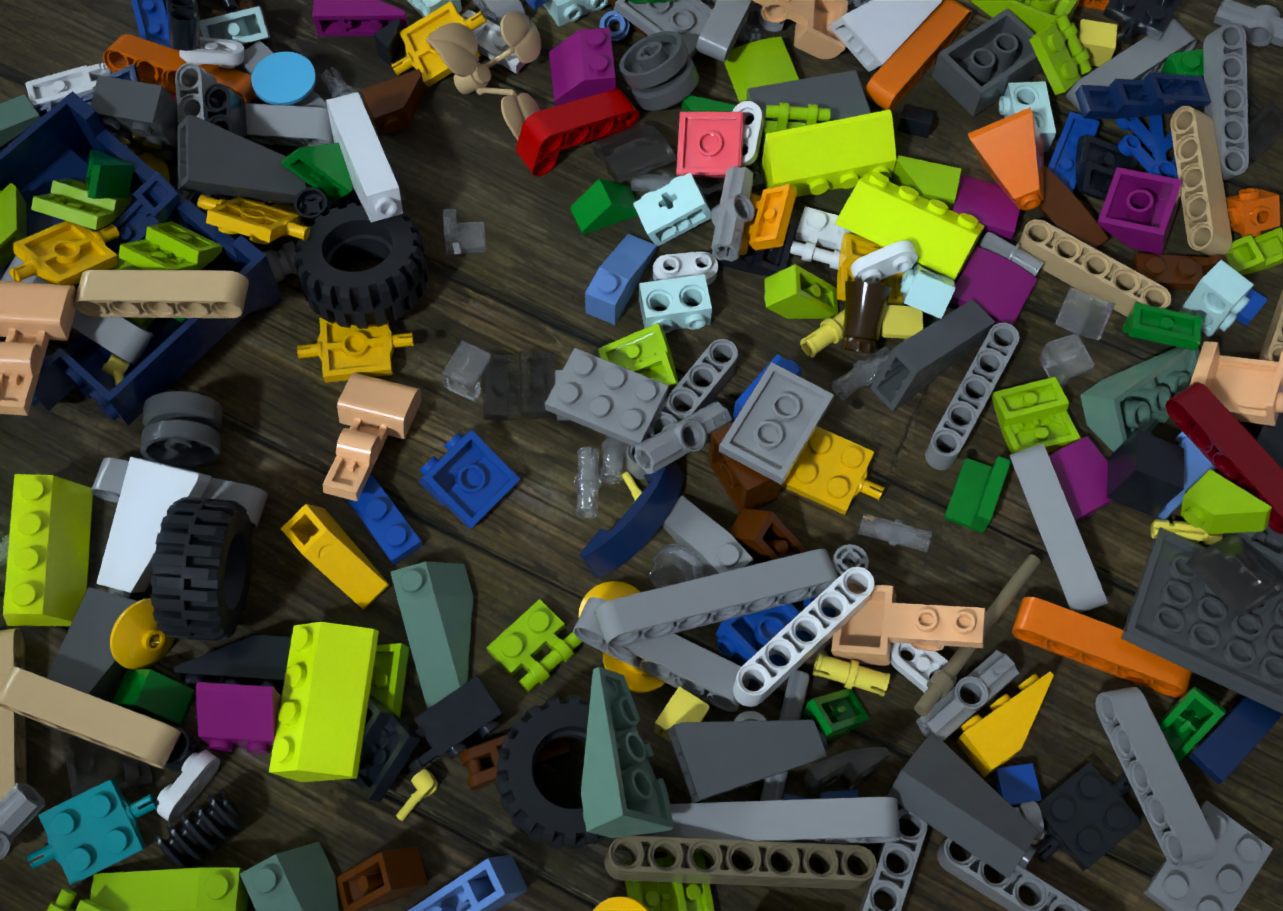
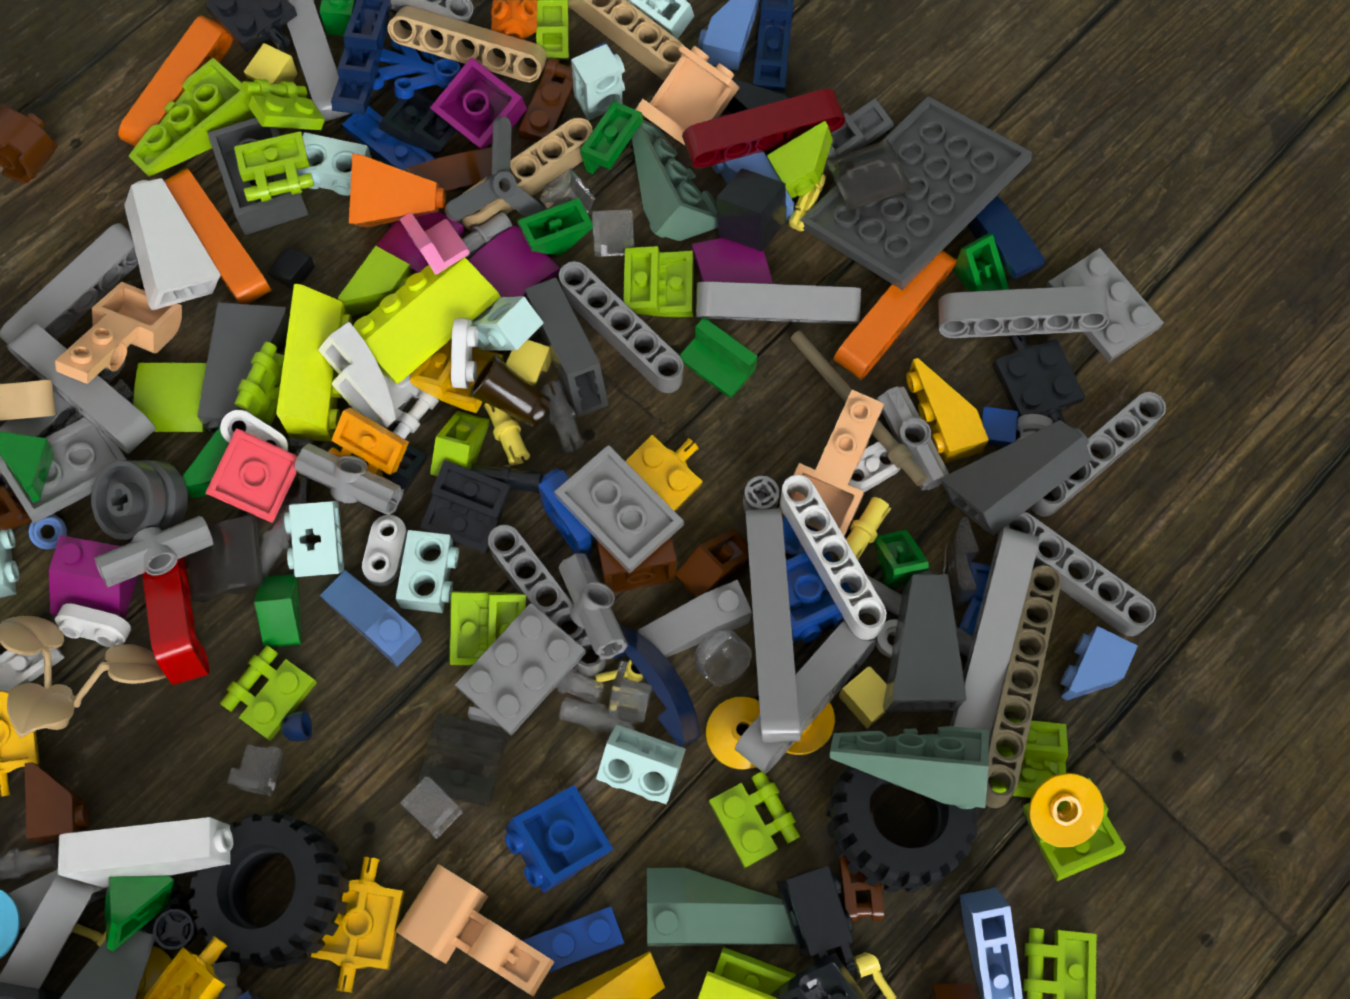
camera: 75 degrees left, 5 degrees up
clear pin [858,513,932,553] -> none
none -> white plate [55,603,131,647]
none -> light grey piece [94,516,214,587]
none -> lime plate [219,645,317,741]
none -> lime plate [234,131,315,202]
none -> dark blue hinge [282,711,312,742]
none -> white slope [318,322,396,429]
none -> bright pink panel [400,212,470,275]
none -> black slope [420,460,511,554]
none -> dark grey piece [445,116,547,221]
none -> black pin [471,463,543,494]
none -> green slope [518,198,593,256]
none -> light aqua brick [596,724,686,805]
none -> clear panel [608,661,652,722]

